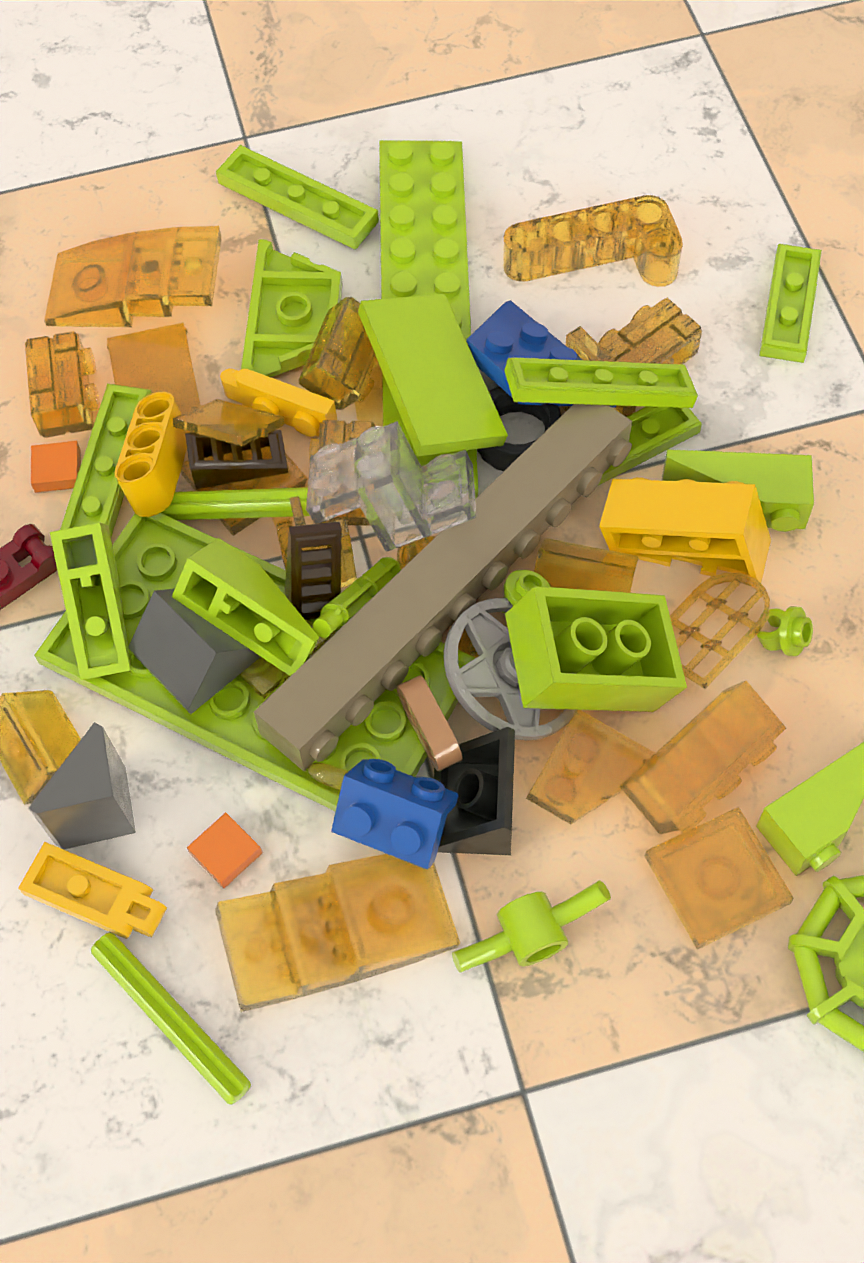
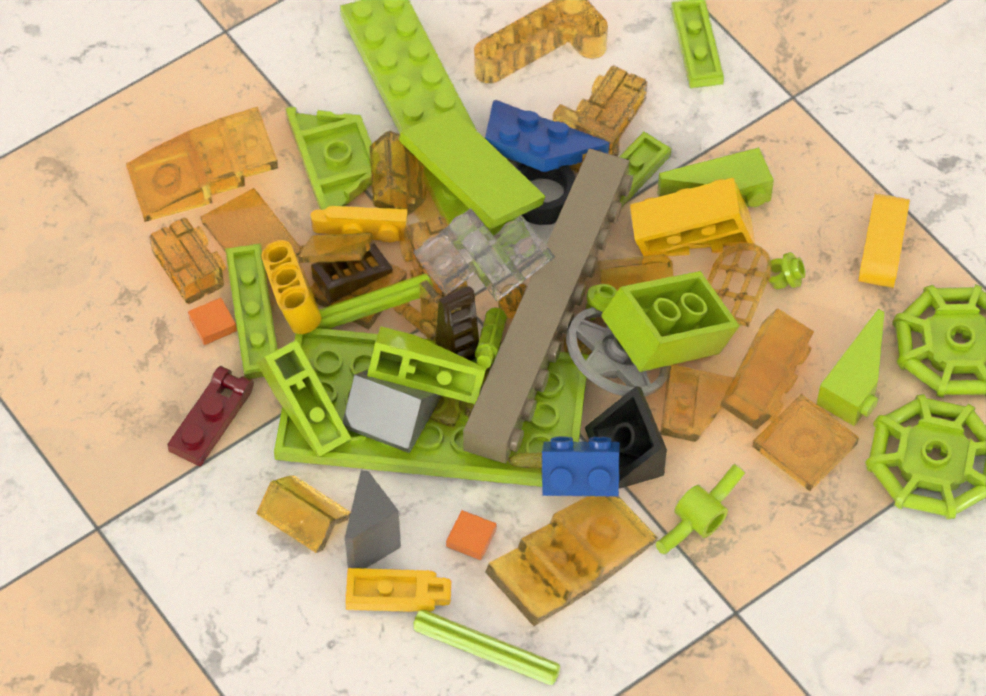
camera: 25 degrees left, 5 degrees down
lime plate [216,145,379,250] -> none
medium nougat beam [396,675,462,771] -> none
lime tile [504,357,698,408] -> none

